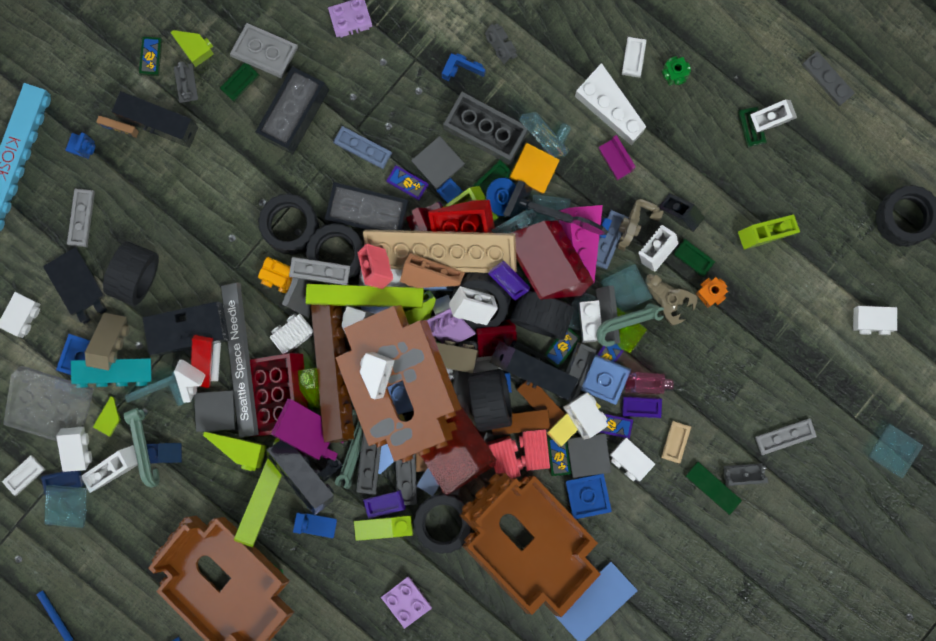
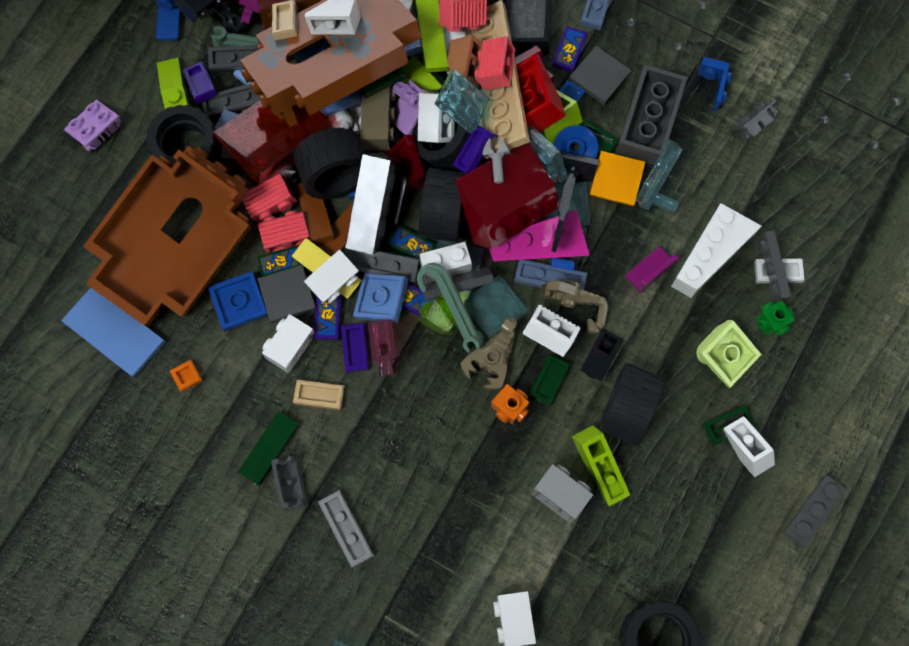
camera: 75 degrees right, 10 degrees down
none -> orange tile [170,360,203,393]
none -> tan tile [272,0,297,41]
none -> clear light blue plate [434,69,490,134]
none -> coral brick [475,36,516,90]
none -> light grey bar [483,137,510,184]
none -> light grey brick [531,464,593,524]
none -> black tyre [599,363,665,446]
none -> yellowish green slope [697,320,761,388]
none -> dark grey plate [758,230,791,304]

